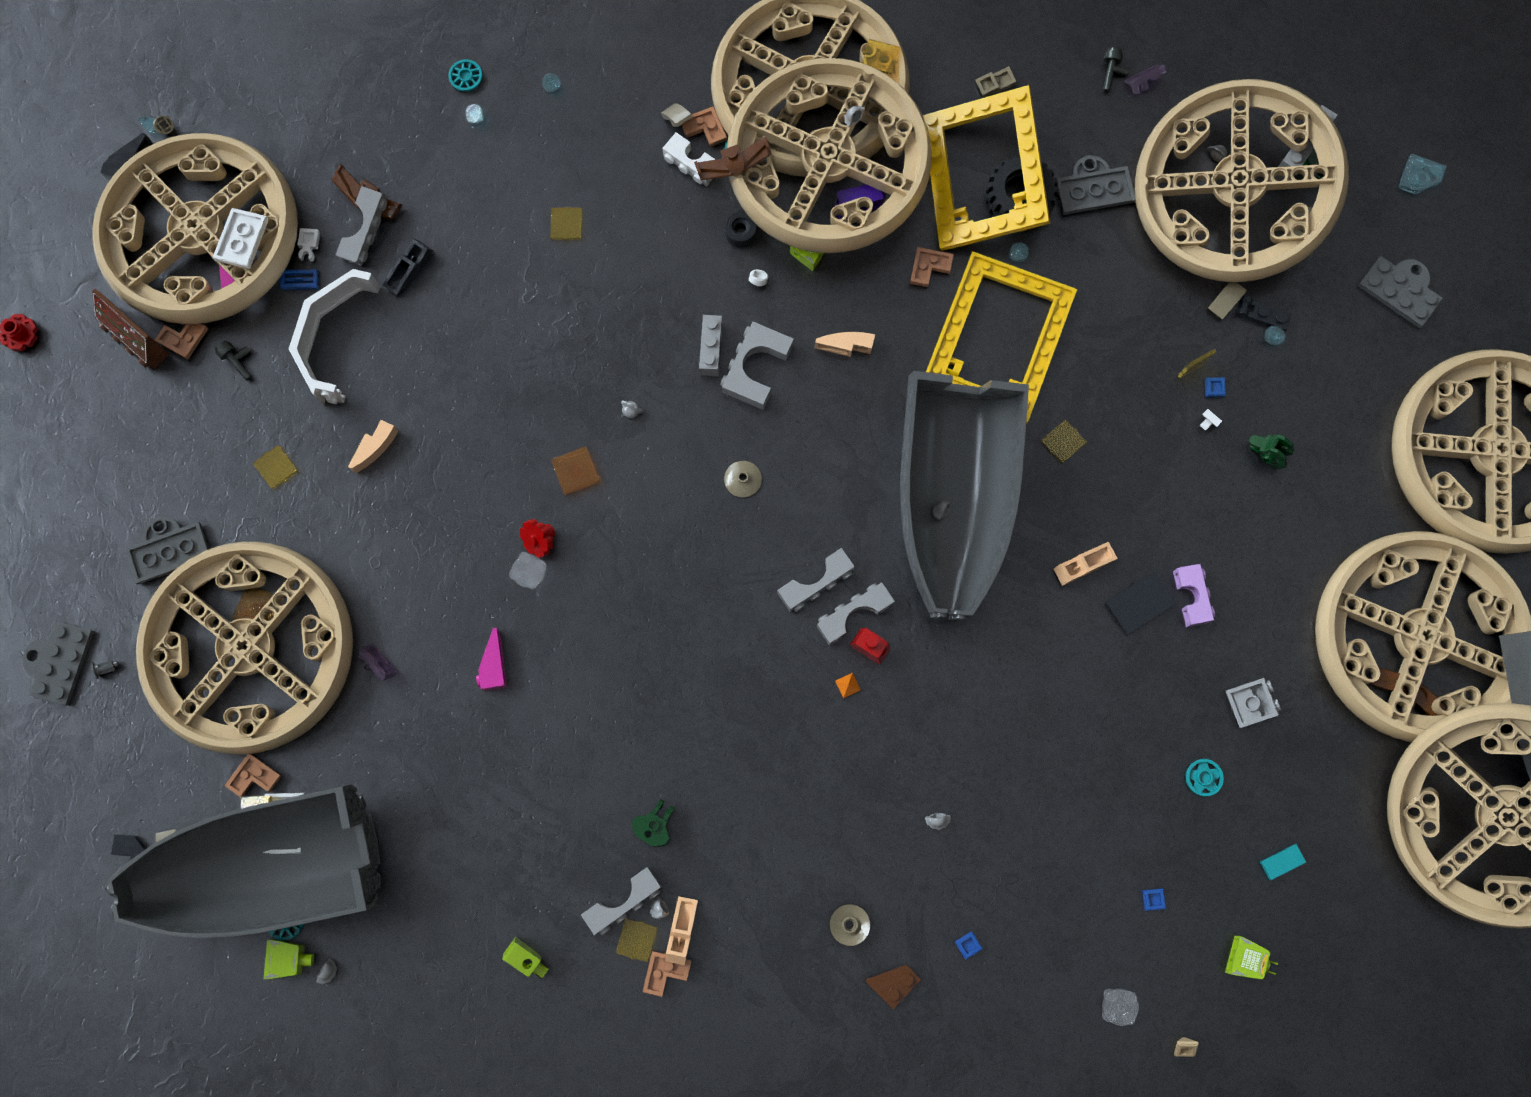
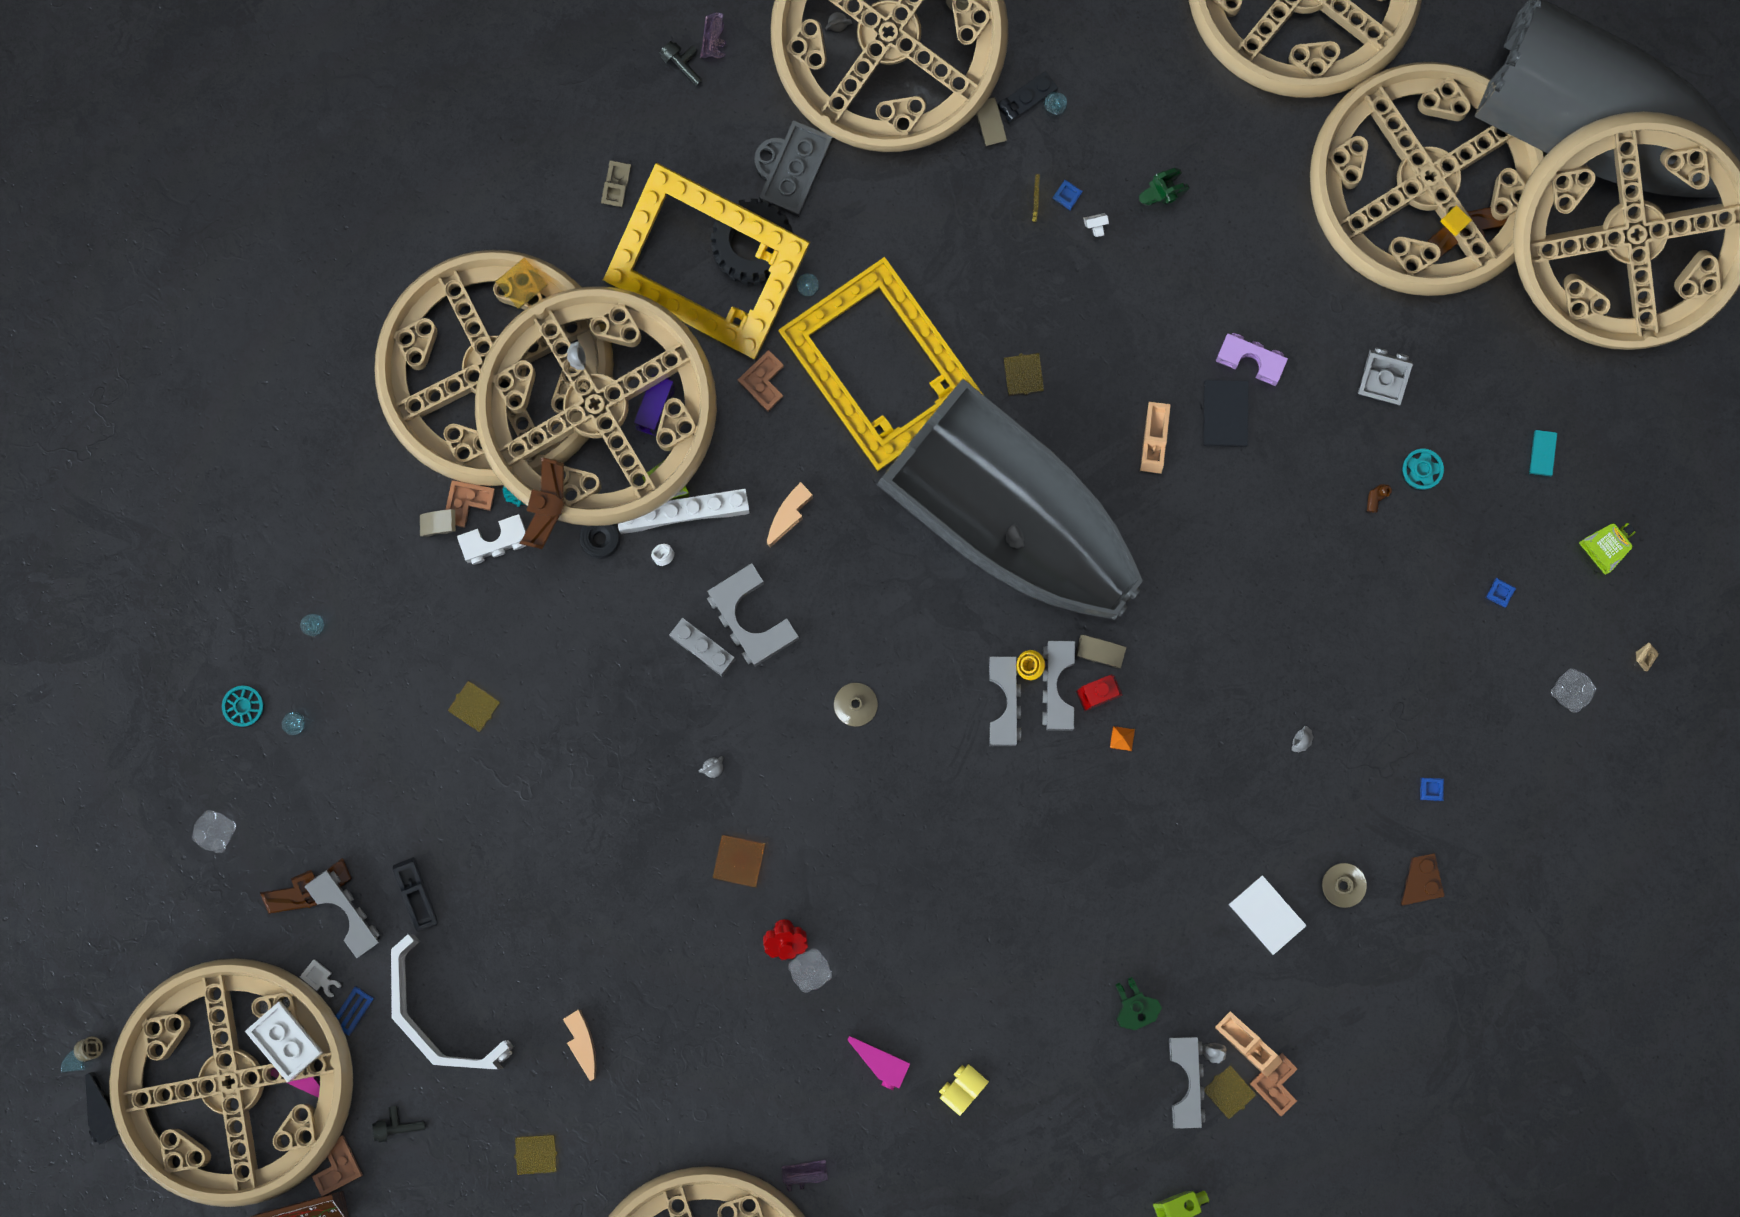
camera: 55 degrees left, 5 degrees up
none -> clear piece [192,810,236,853]
none -> white arch [618,489,750,534]
none -> light yellow brick [939,1064,989,1116]
none -> yellow cone [1016,650,1045,680]
none -> dark tan slope [1075,635,1126,668]
none -> white tile [1229,875,1306,955]
none -> reddish brown arm [1367,484,1392,513]
none -> yellow tile [1440,205,1472,236]

